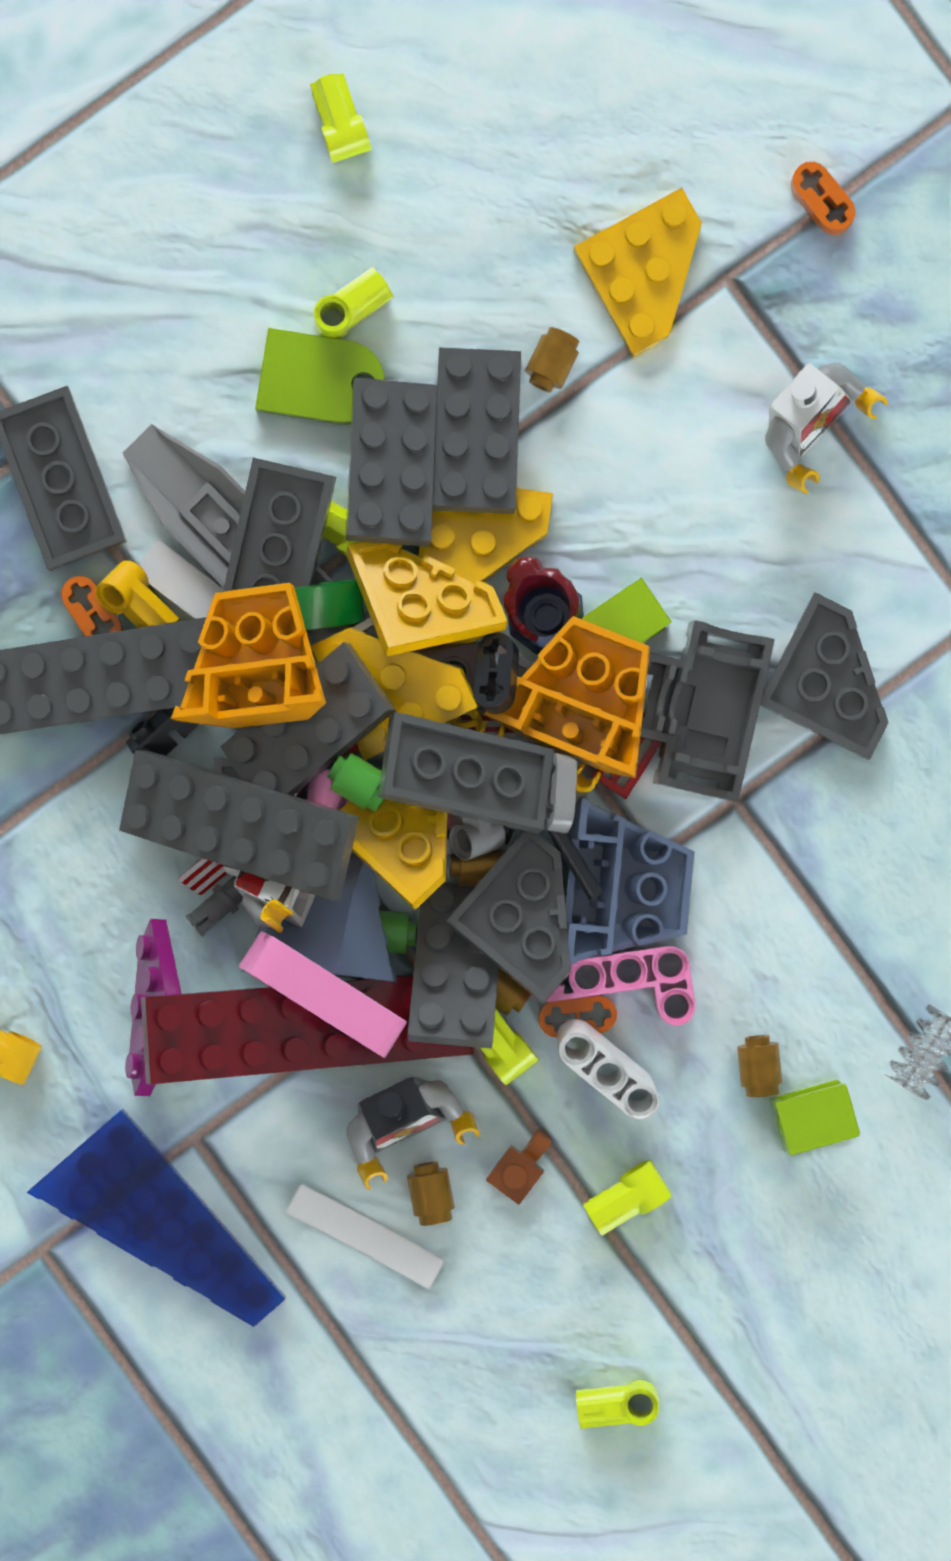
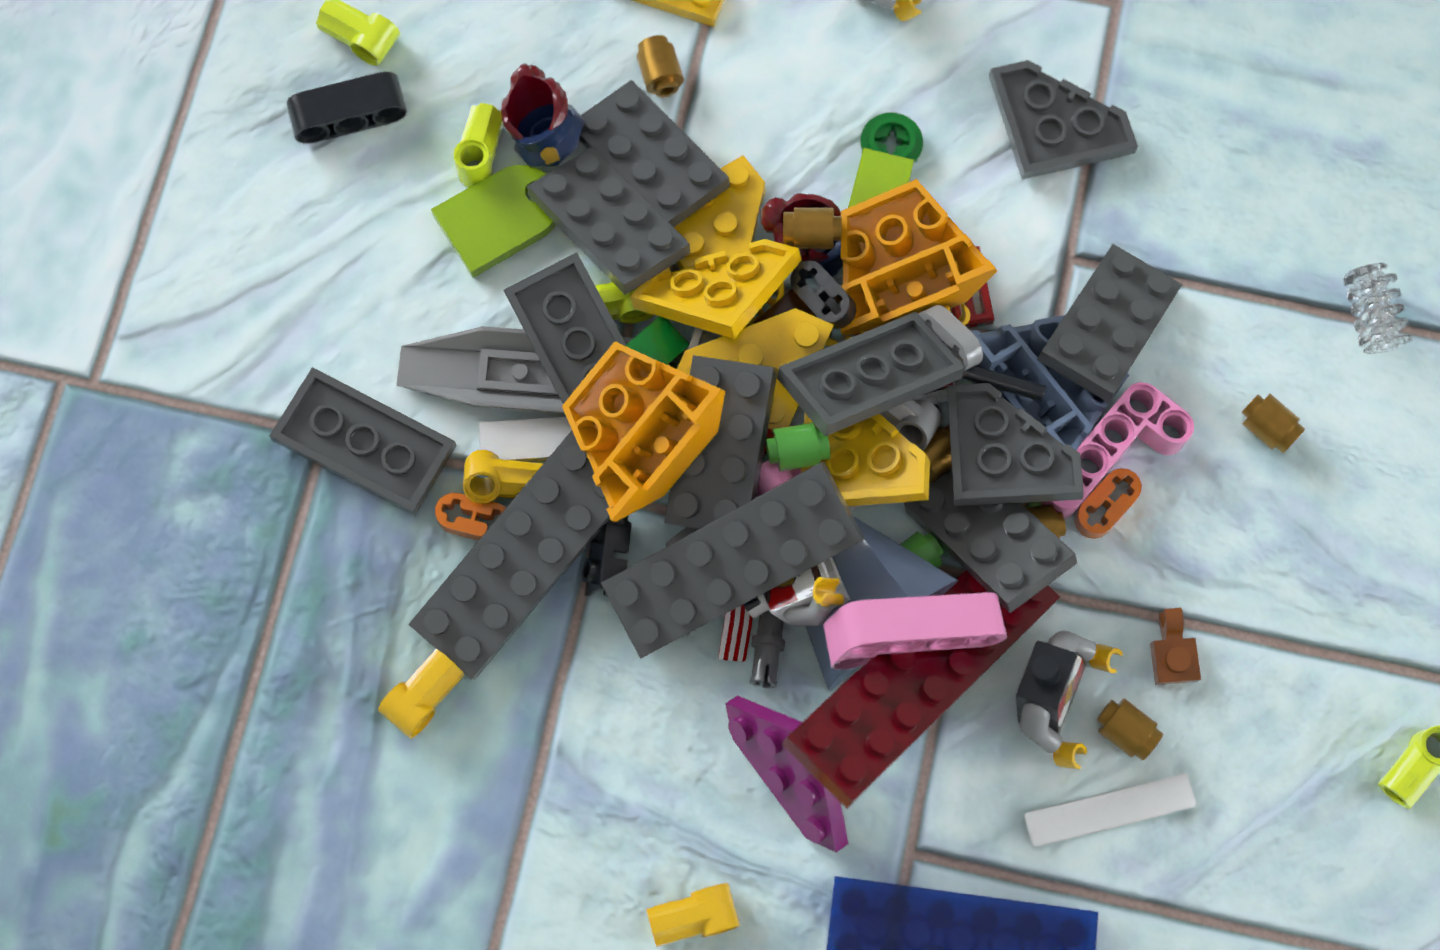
camera: 45 degrees left, 15 degrees down
neon yellow piece [481,1009,539,1086] -> none
white beam [557,1019,659,1120] -> none
neon yellow piece [583,1159,672,1236] -> none
dark grey piece [640,620,775,802] -> none
lime piece [769,1080,860,1156] -> none
none -> black beam [286,72,407,144]
none -> piece [501,63,585,167]
none -> pearl gold brick [783,208,842,249]
none -> green gear [860,112,923,163]
none -> dark grey plate [1037,244,1183,403]

